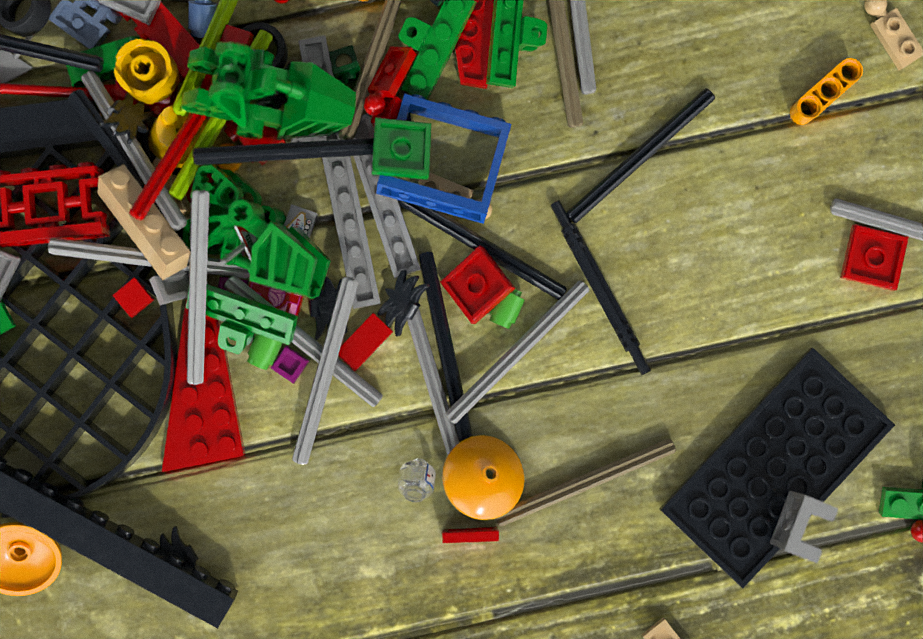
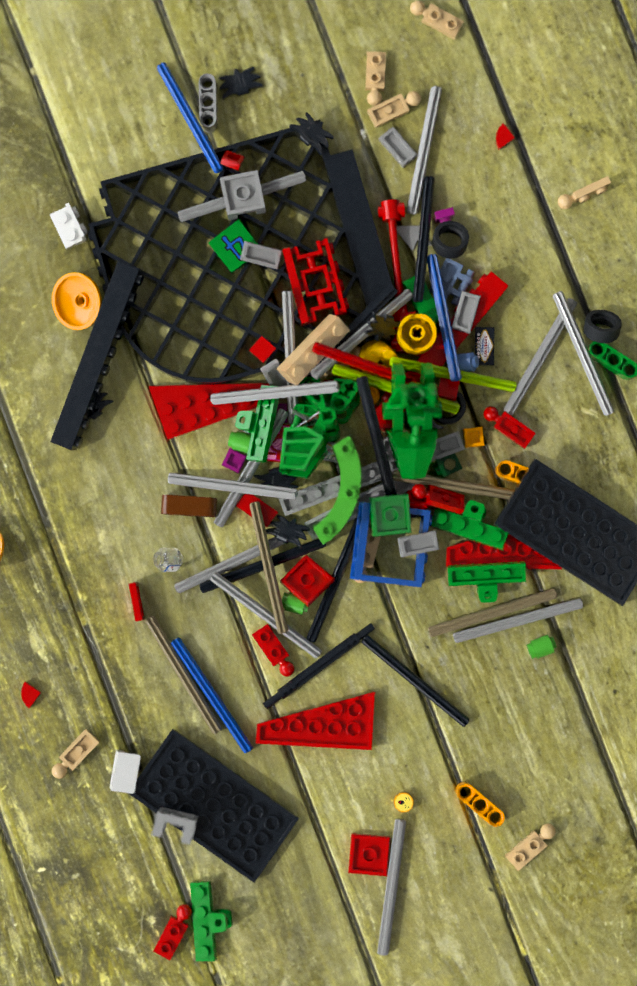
camera: 80 degrees right, 0 degrees up
light orange dish [442,435,524,520] -> none
none -> white panel [109,750,140,794]
none -> reddish brown beam [161,495,217,517]
none -> blue axle [171,638,253,753]
none -> dark tan axle [250,502,288,634]
none -> red plate [252,624,295,677]
none -> red wing [256,691,375,750]
none -> bright green fence [313,436,361,545]
none -> light yellow tile [394,792,413,812]
none -> light grey tile [397,530,439,557]
none -> blue axle [427,254,462,382]
none -> light orange tile [463,427,485,448]

